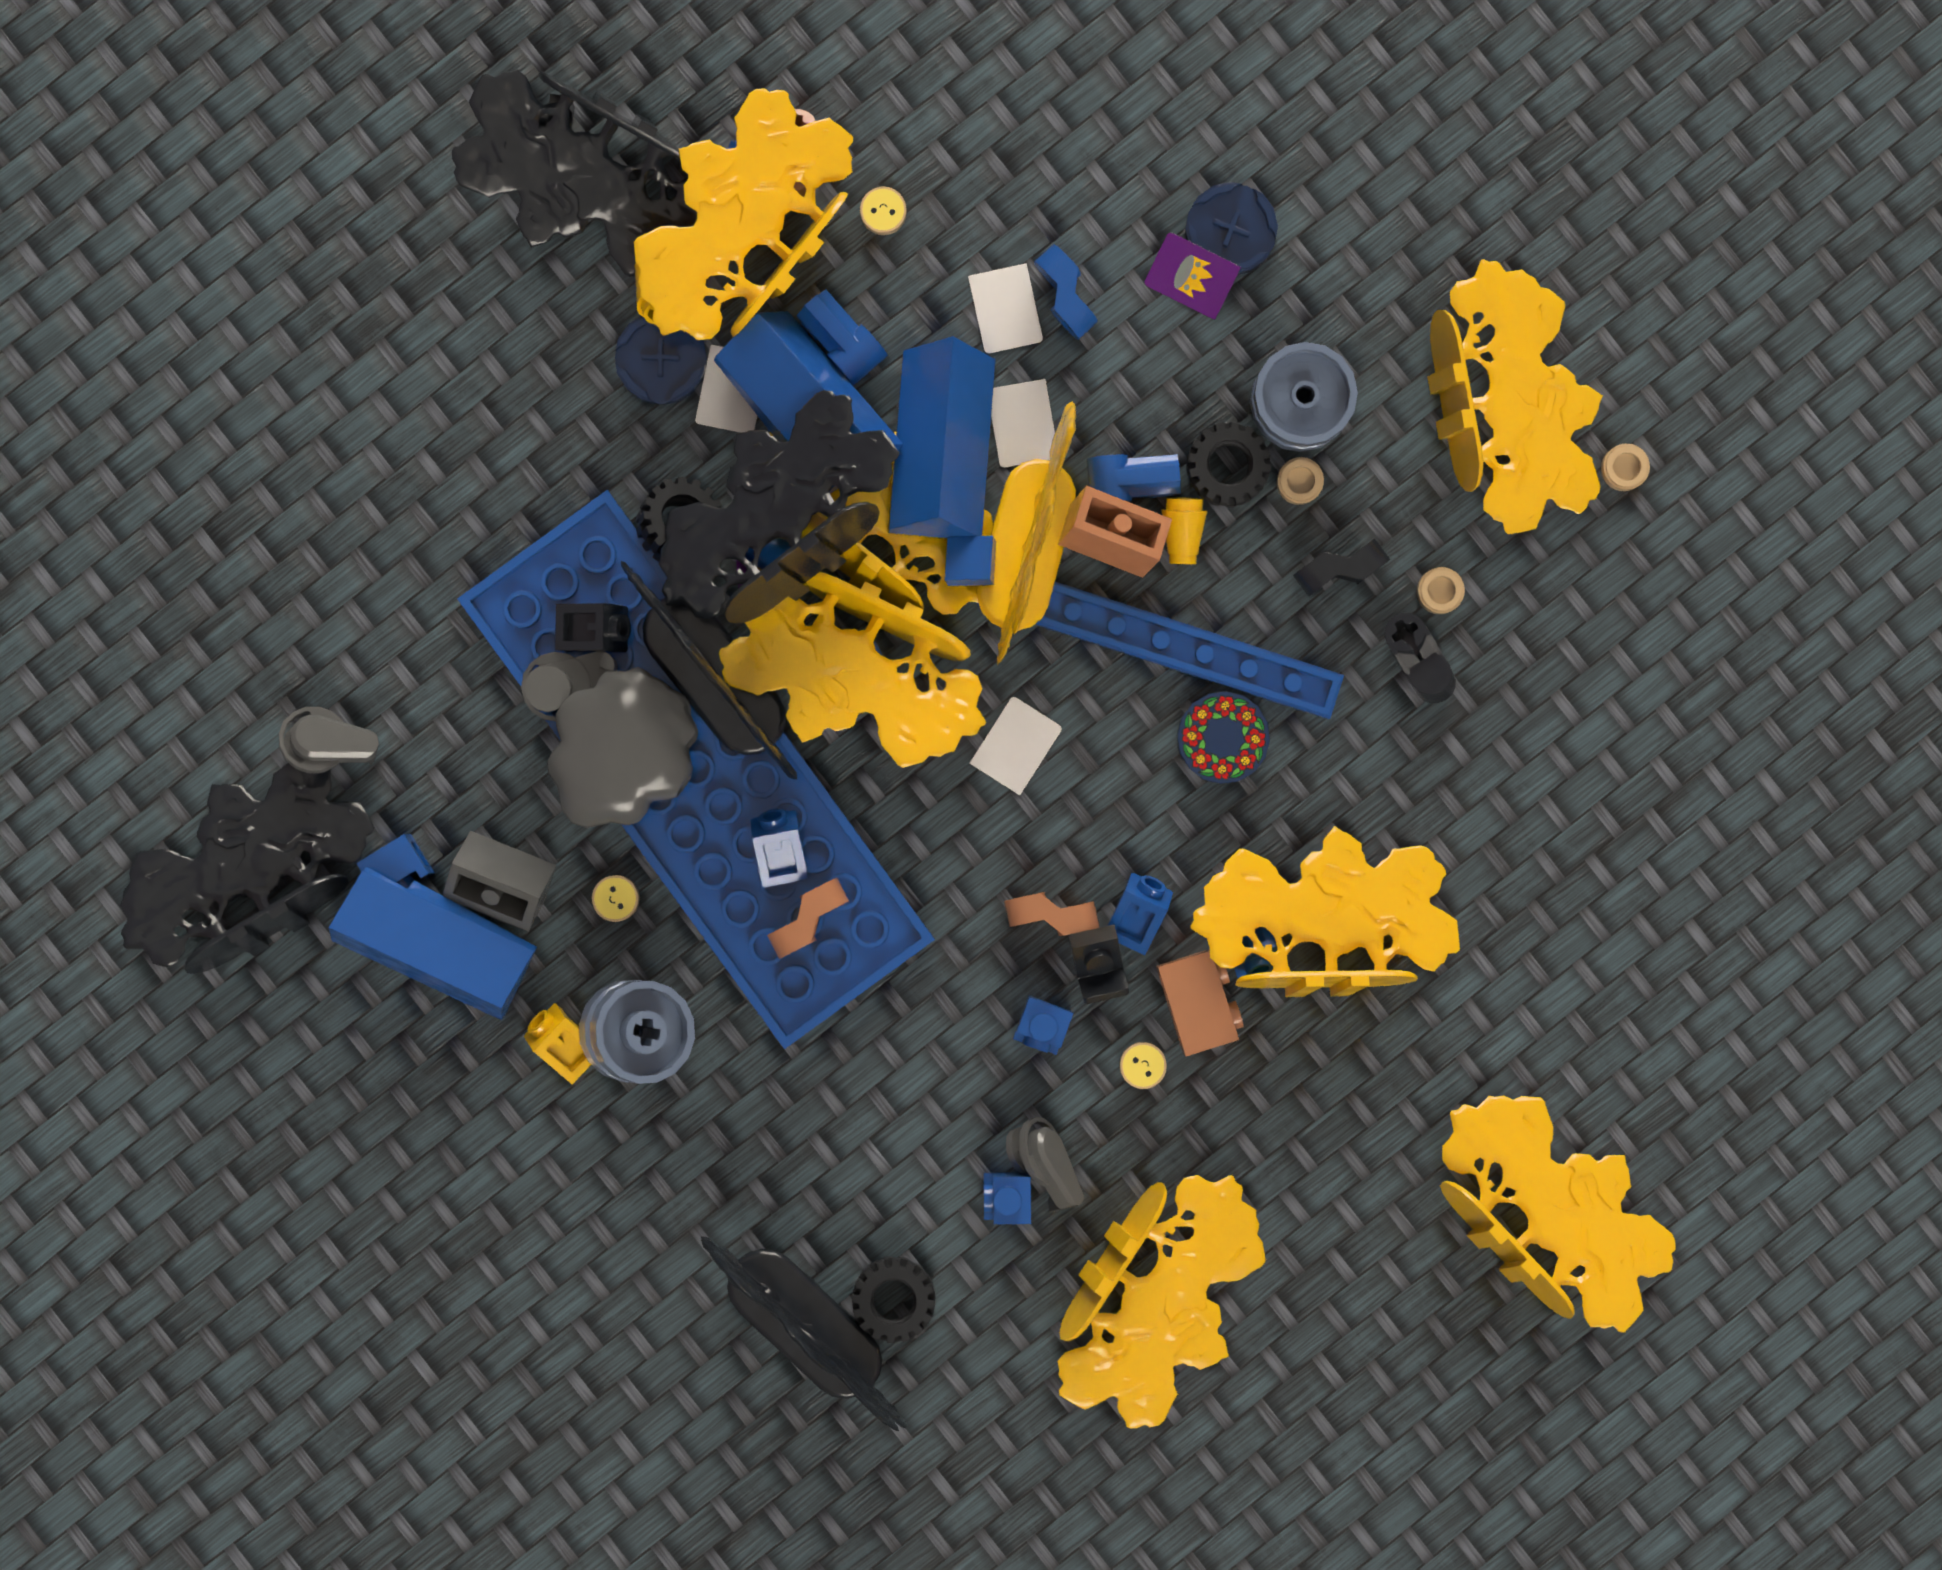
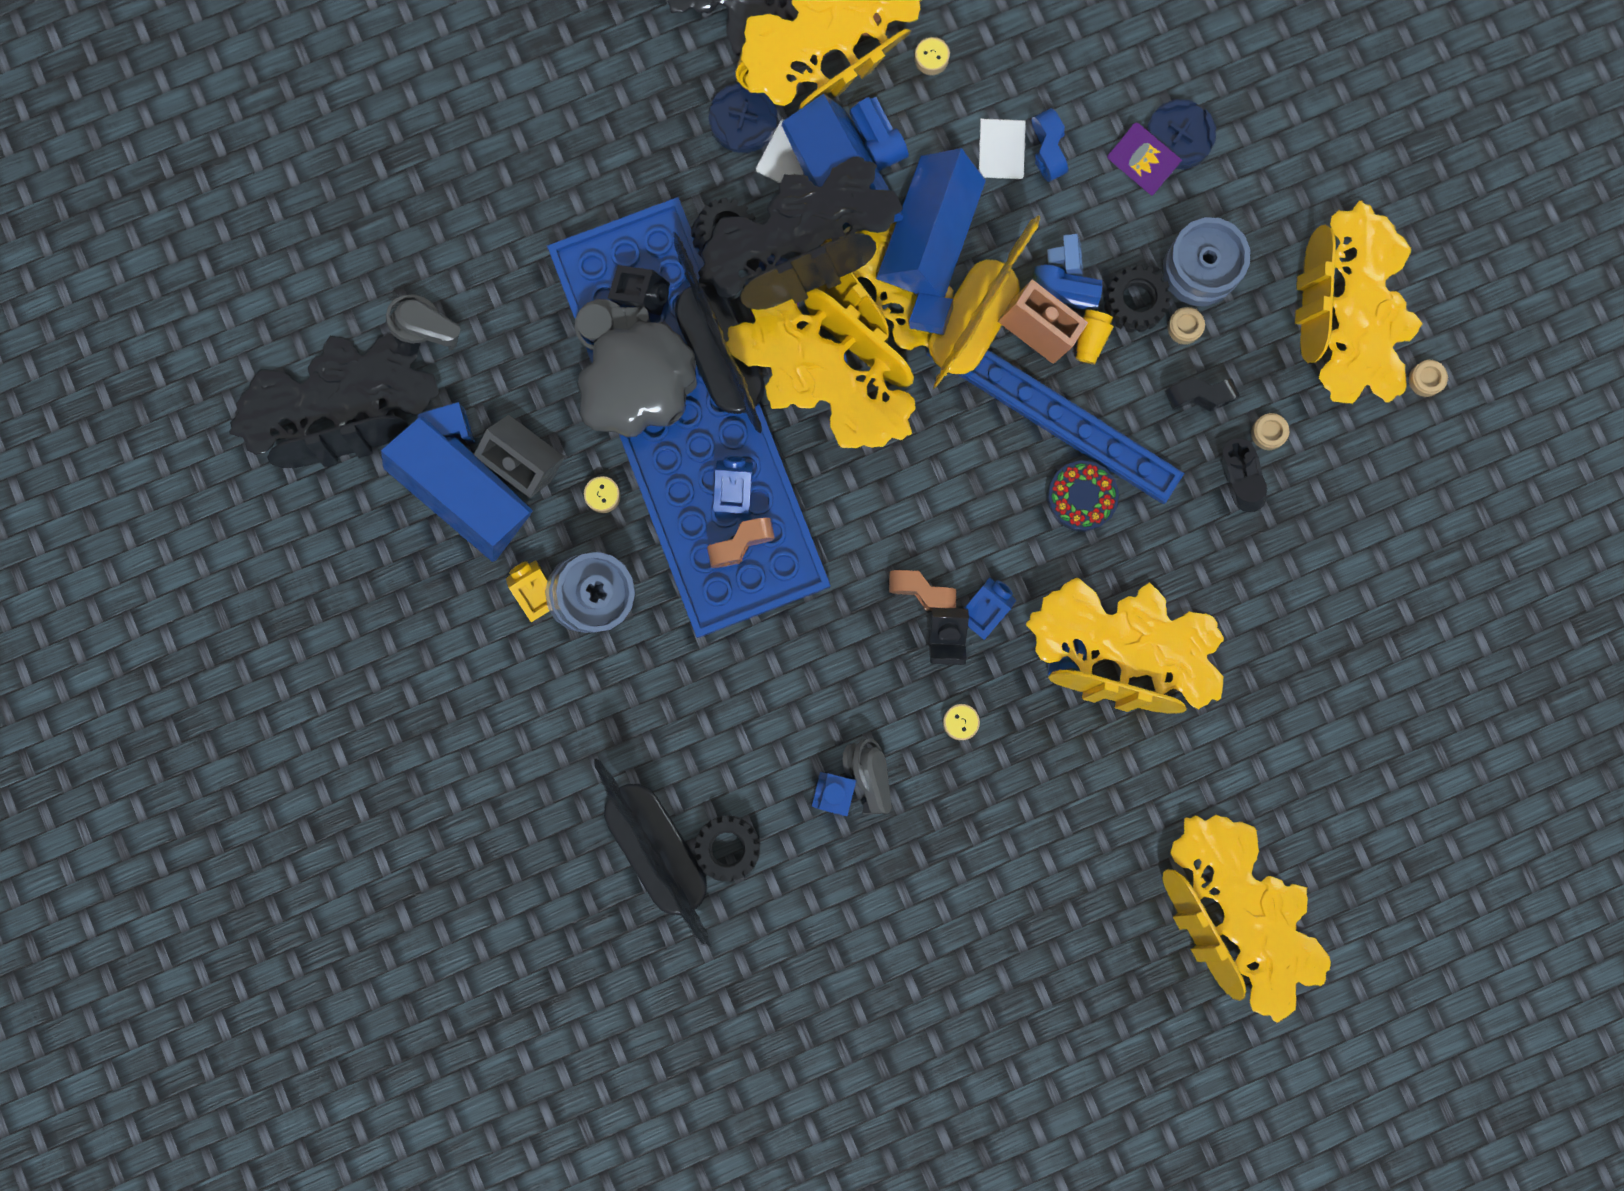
camera: 10 degrees right, 5 degrees down
white sticker [970,697,1062,795] -> none
white sticker [991,379,1055,468] -> none
blue brick [1013,995,1073,1055] -> none
yellow plant [1057,1175,1266,1429] -> none
nougat brick [1156,949,1244,1056] -> none
none -> medium blue tile [1047,234,1083,277]

